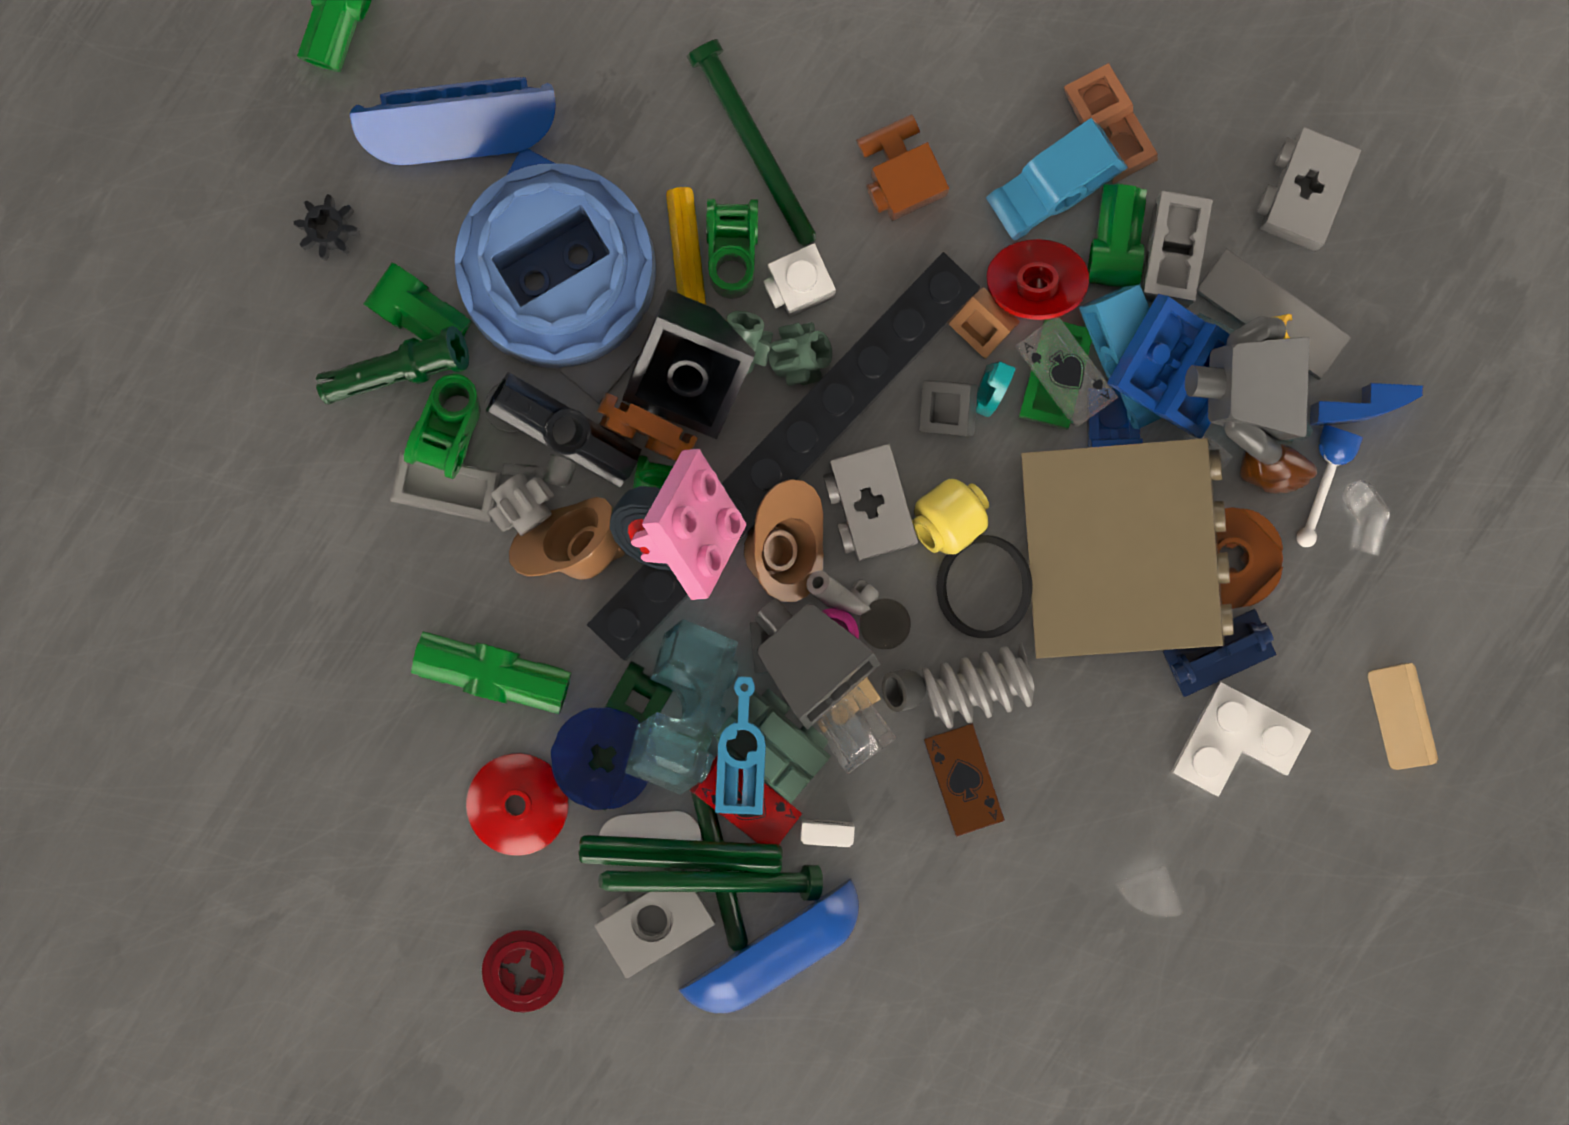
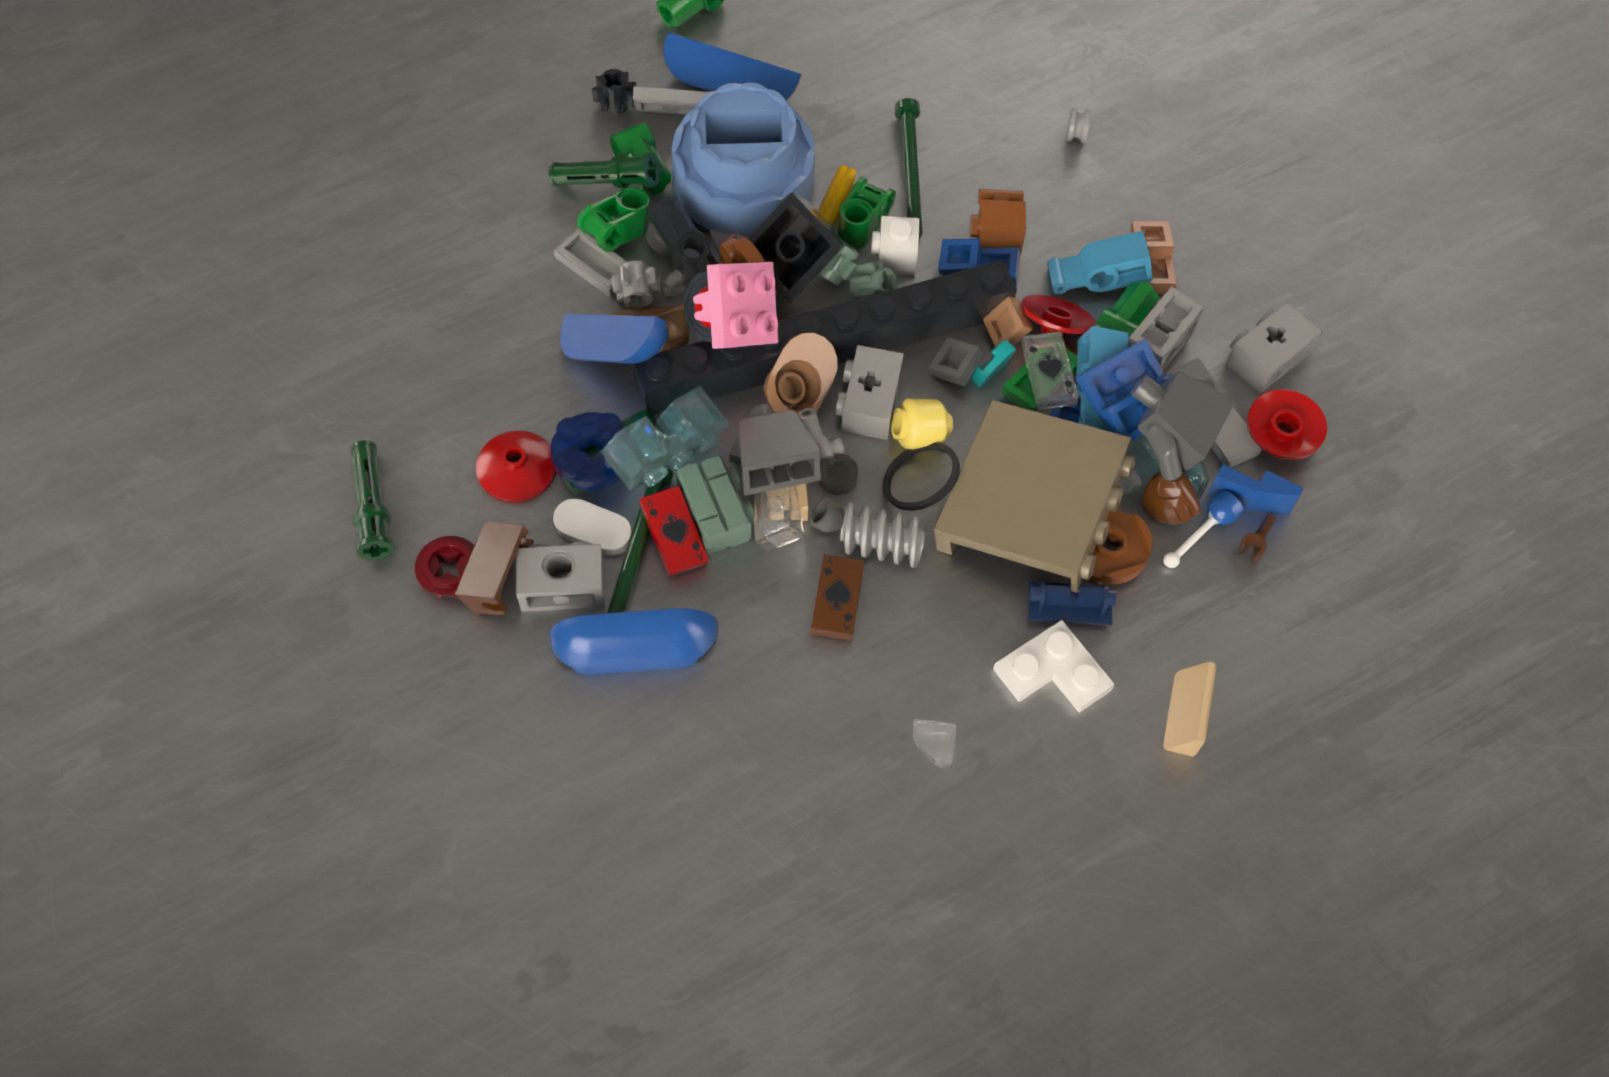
camera: 25 degrees right, 25 degrees down
green piece [411,631,572,714] -> none
dark green axle [578,835,783,873] -> none
dark green bar [598,865,823,901] -> none
dark azure piece [715,677,766,815] -> none
white tile [800,818,855,847] -> none
clear arm [1342,481,1390,556] -> none
none -> dark green pin [351,440,395,560]
none -> hinge [455,522,534,615]
none -> brick [560,314,670,364]
none -> light grey tile [633,86,708,115]
none -> blue slope [938,238,1020,287]
none -> reddish brown hand [1238,514,1276,562]
none -> red dish [1247,389,1327,460]

